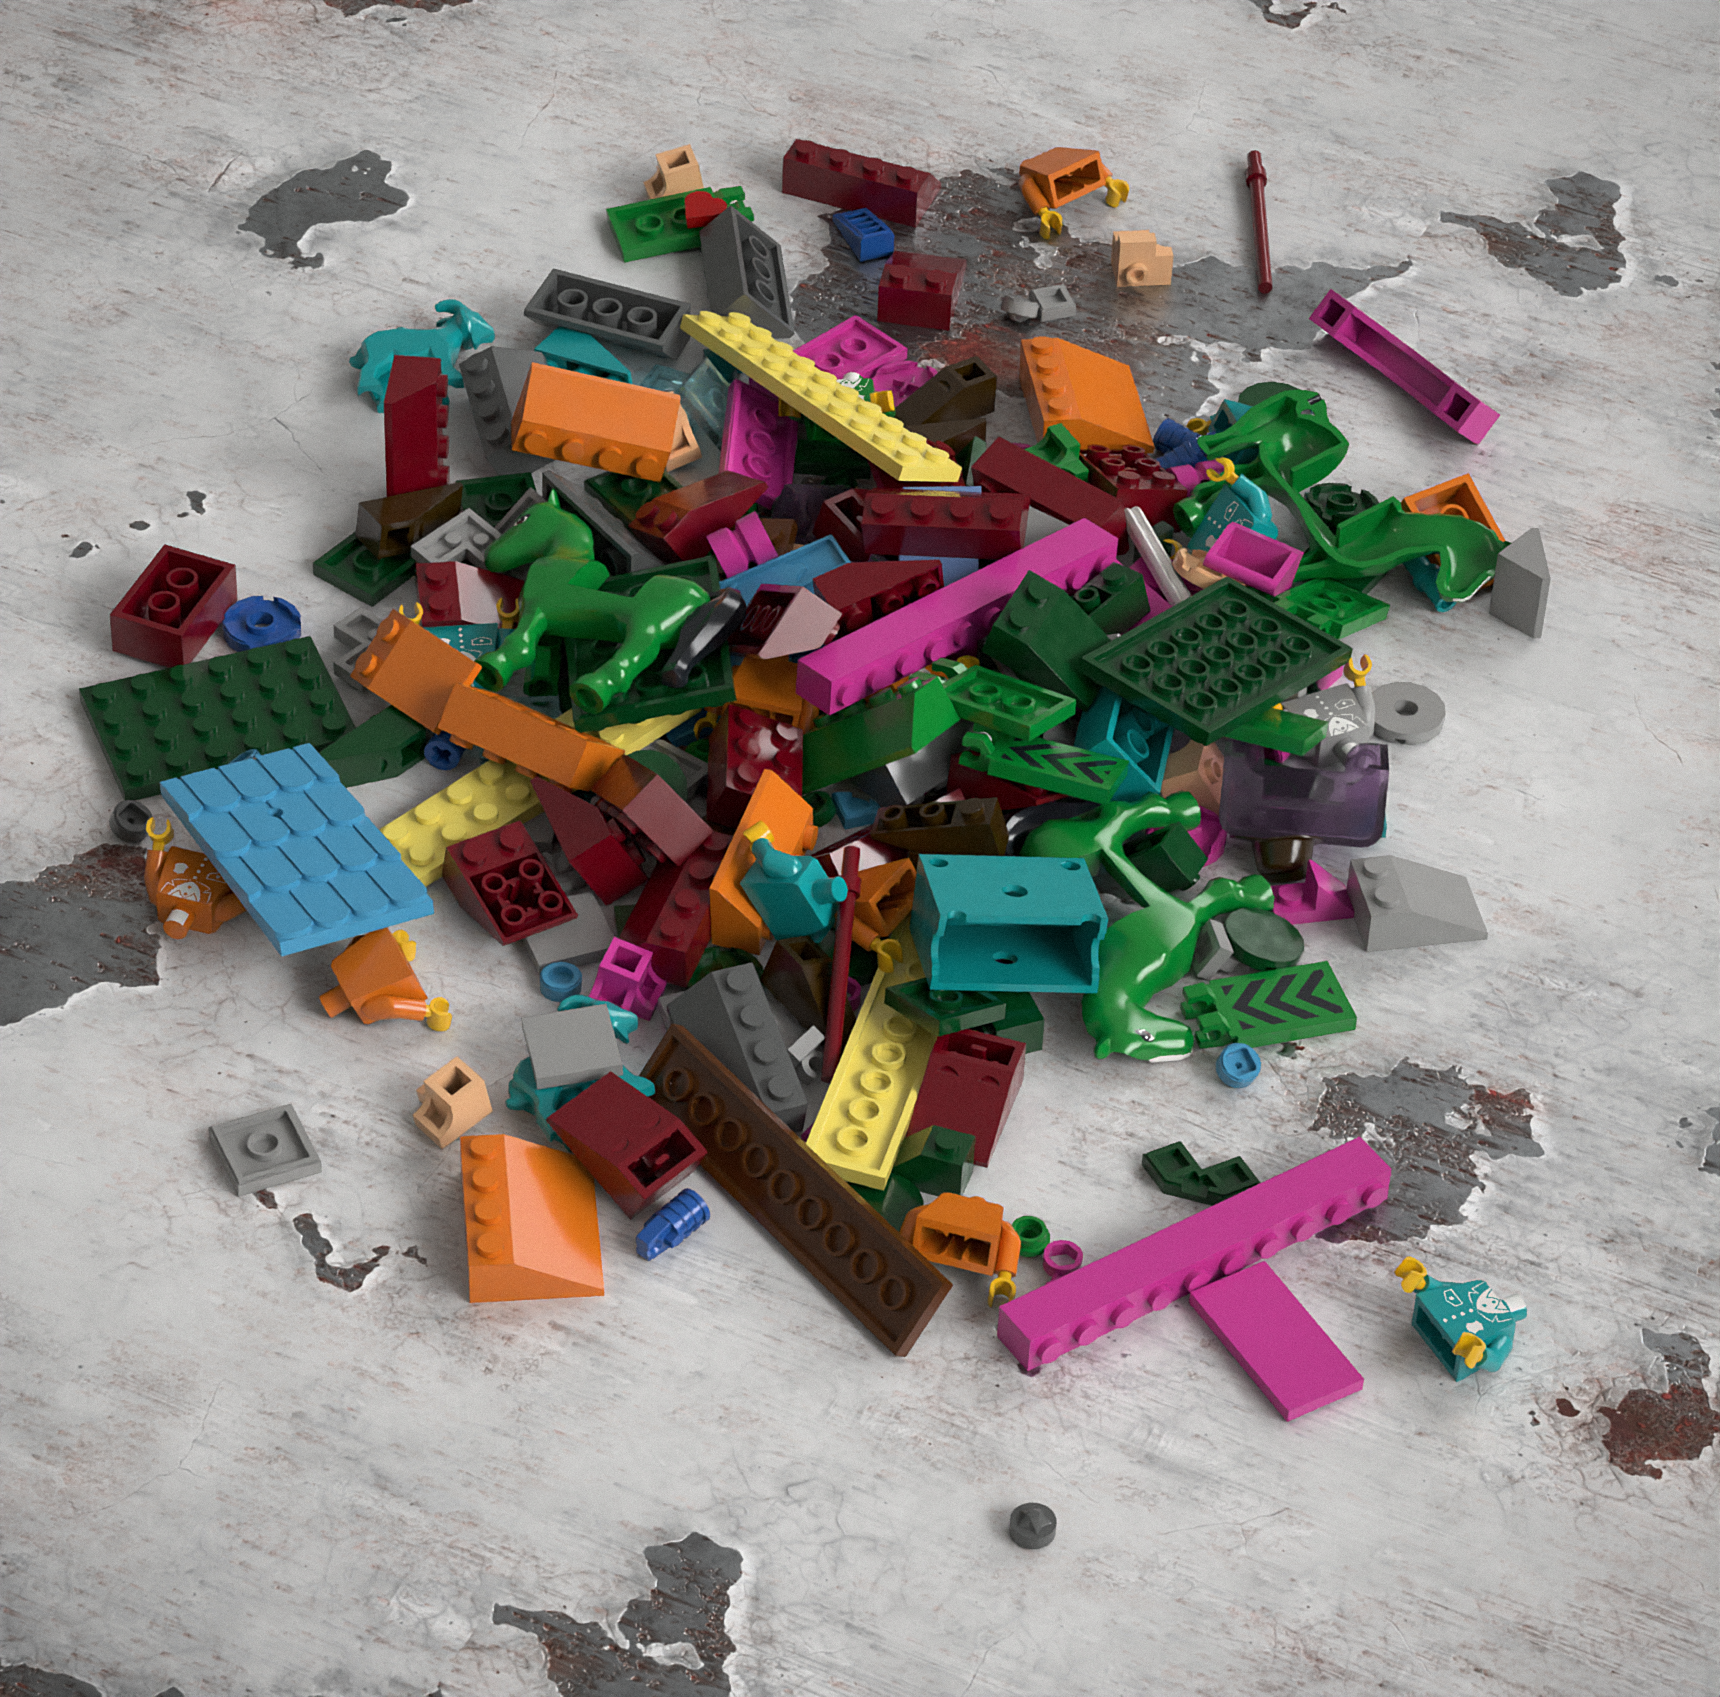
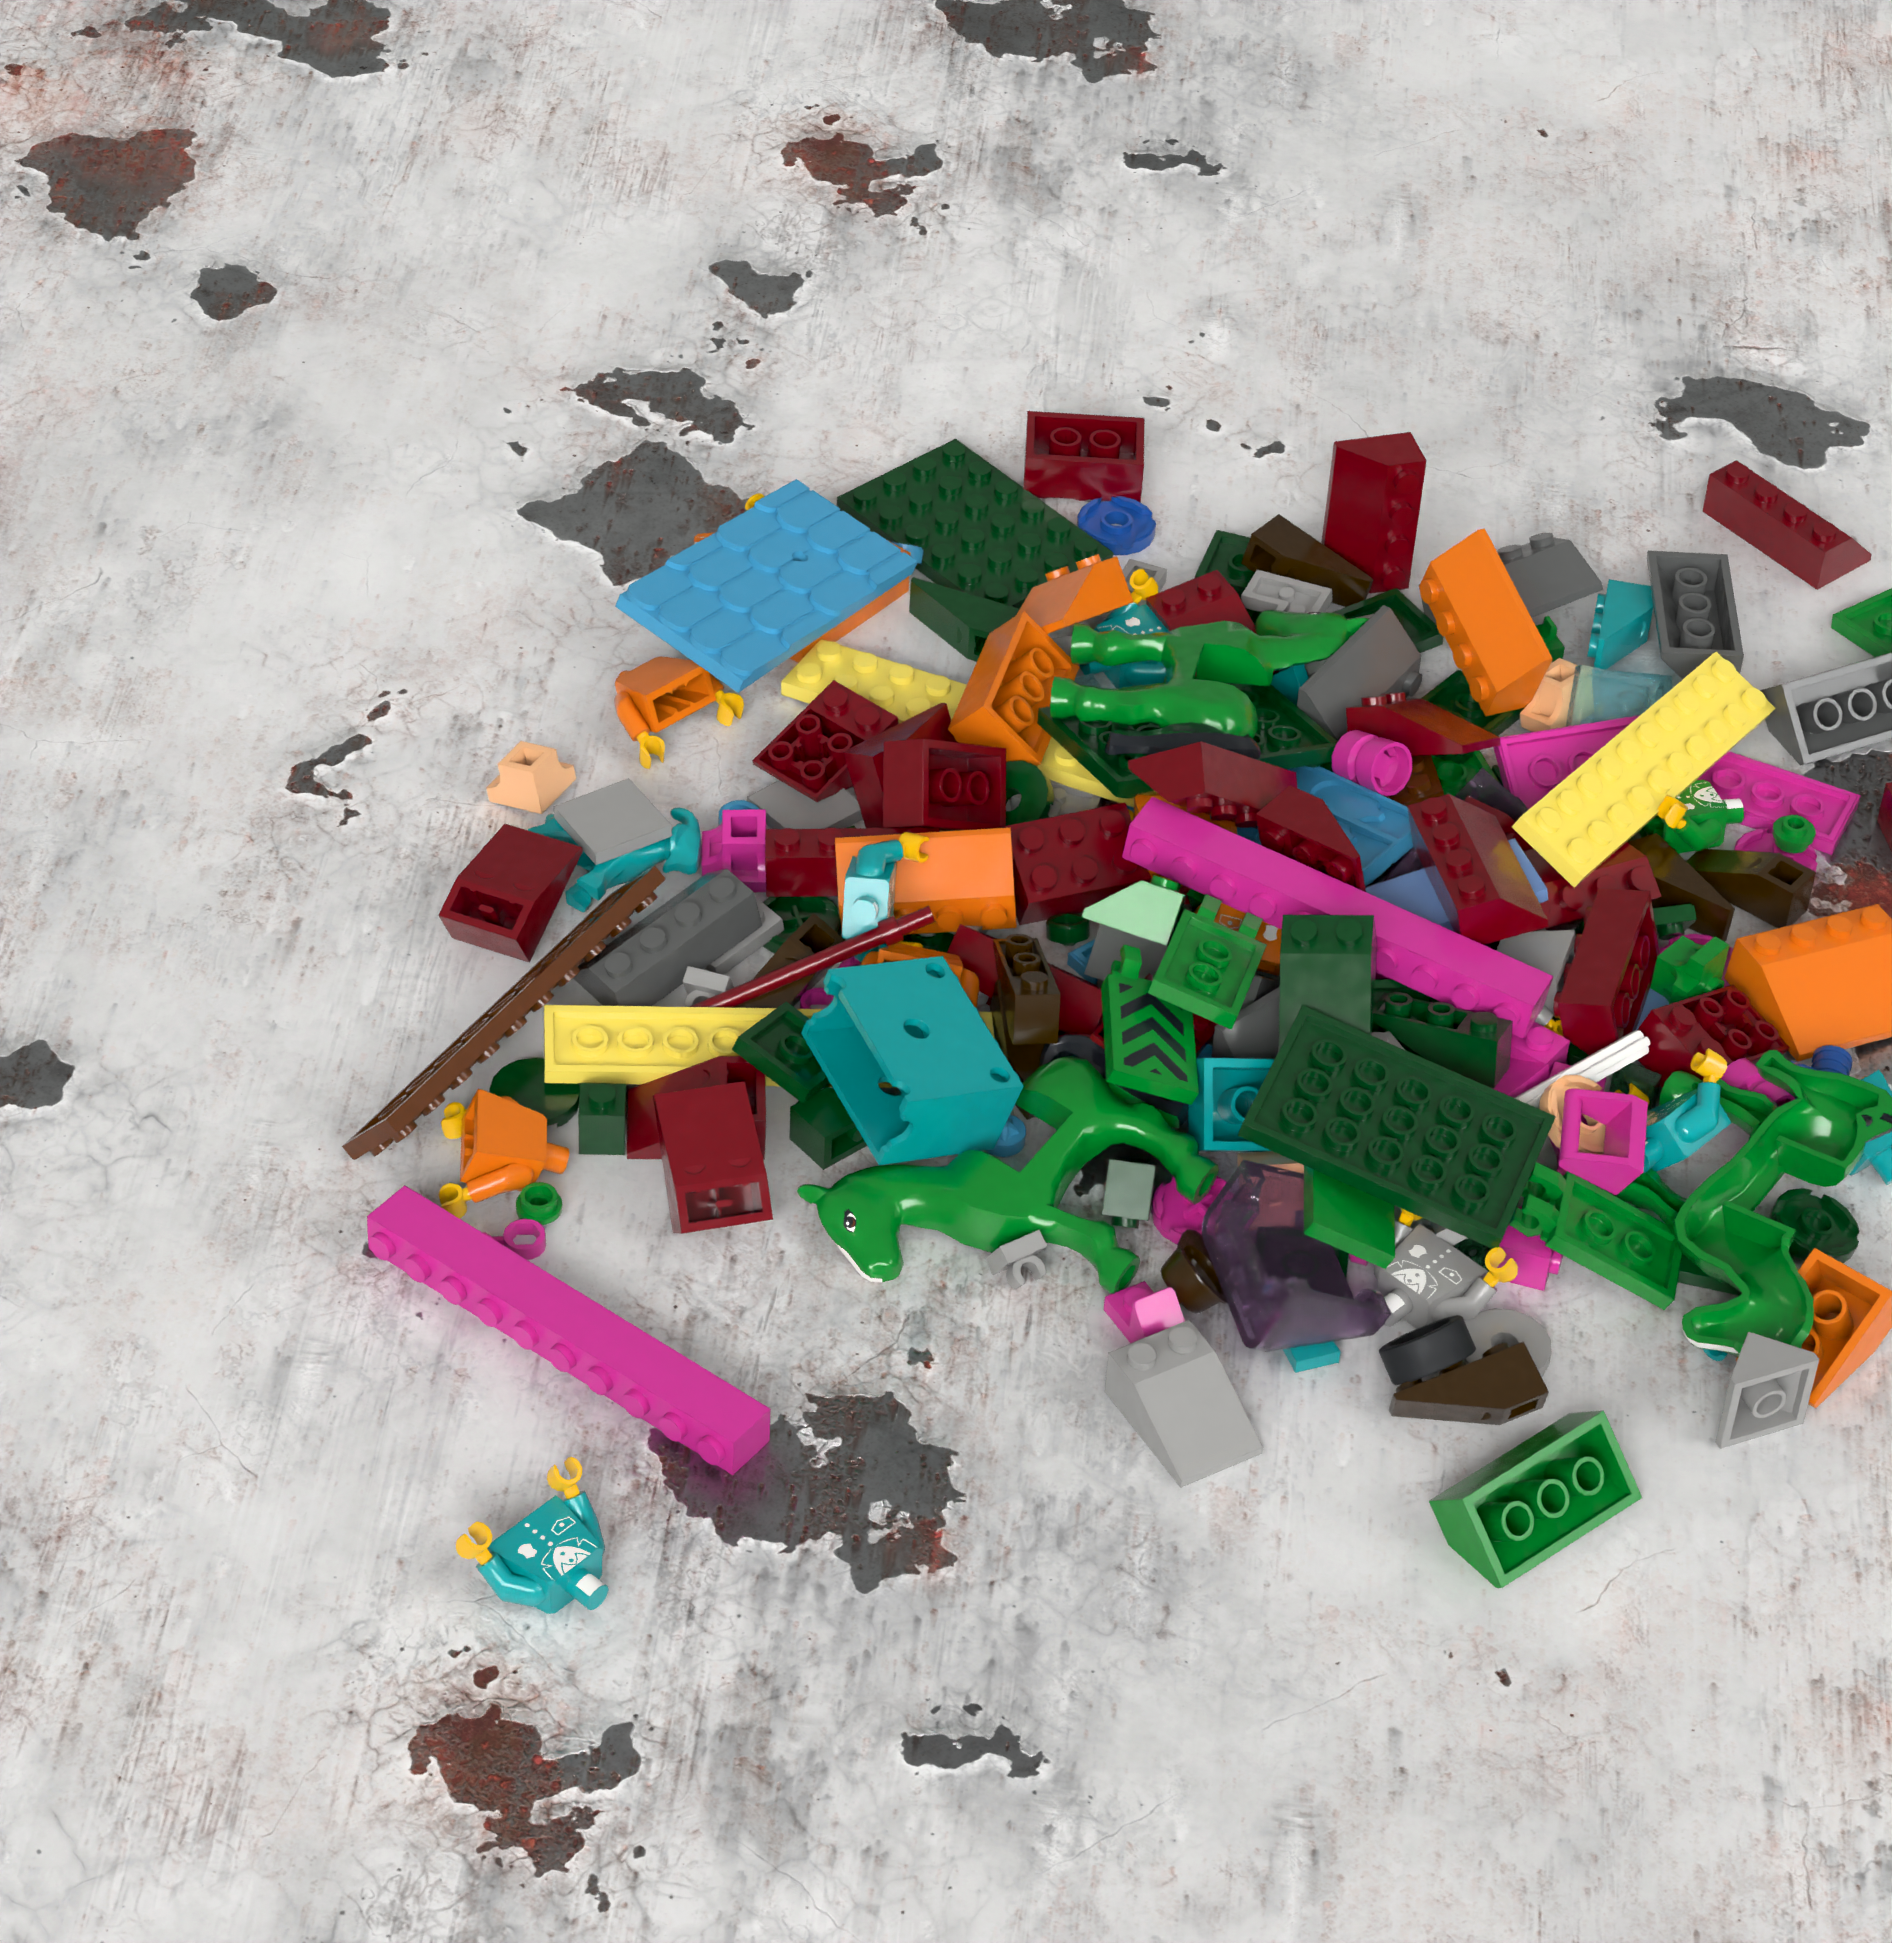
camera: 70 degrees right, 0 degrees up
light grey tile [208,1104,322,1197] -> none
teal animal [349,299,495,413] -> none
orange slope [460,1134,604,1303] -> none
blue hinge [635,1188,710,1261] -> none
dark grey tile [1009,1503,1057,1549] -> none
dark green tile [1142,1141,1261,1206] -> none
green tile [1180,961,1357,1049] -> none
dark pink tile [1189,1261,1364,1422] -> none
dark azure tile [1216,1043,1261,1088] -> none
dark green tile [1224,908,1304,971] -> none
none -> dark red slope [653,1081,773,1234]
none -> black tyre [1379,1315,1476,1385]
none -> dark brown slope [1389,1341,1549,1425]
none -> green slope [1429,1410,1642,1588]
none -> dark red slope [1702,460,1872,590]
none -> green plate [1772,815,1816,853]

